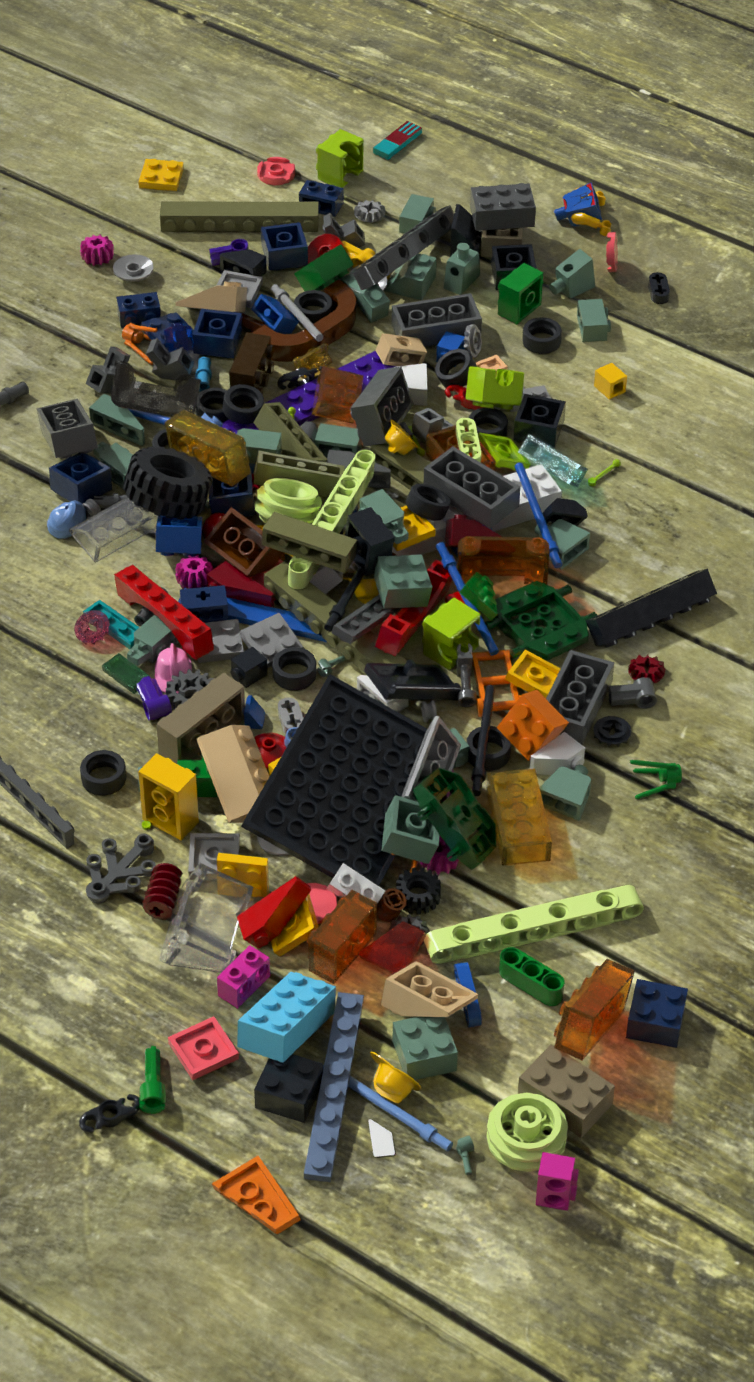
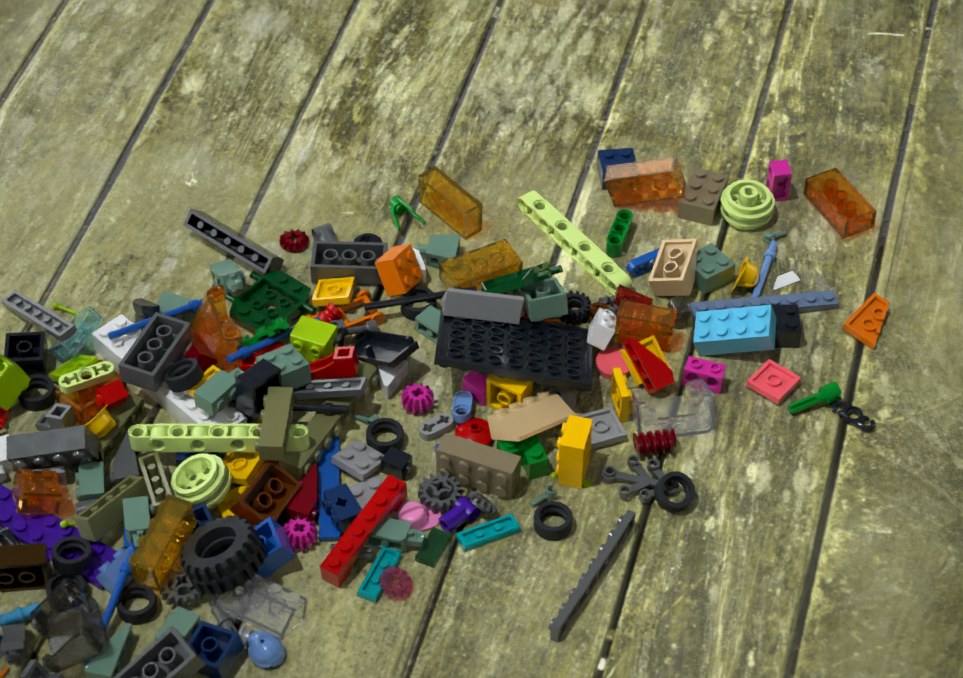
camera: 110 degrees left, 0 degrees up
none -> dark grey plate [1,290,78,342]
none -> red brick [95,379,129,411]
none -> sand green hinge [209,259,245,293]
none -> red wheel [317,302,344,323]
none -> clear yellow brick [419,166,483,240]
none -> teal tile [456,513,521,552]
none -> dark grey gear [468,491,498,515]
none -> black tyre [654,471,695,512]
none -> clear smoke piece [655,296,692,329]
none -> clear orange brick [803,167,877,239]

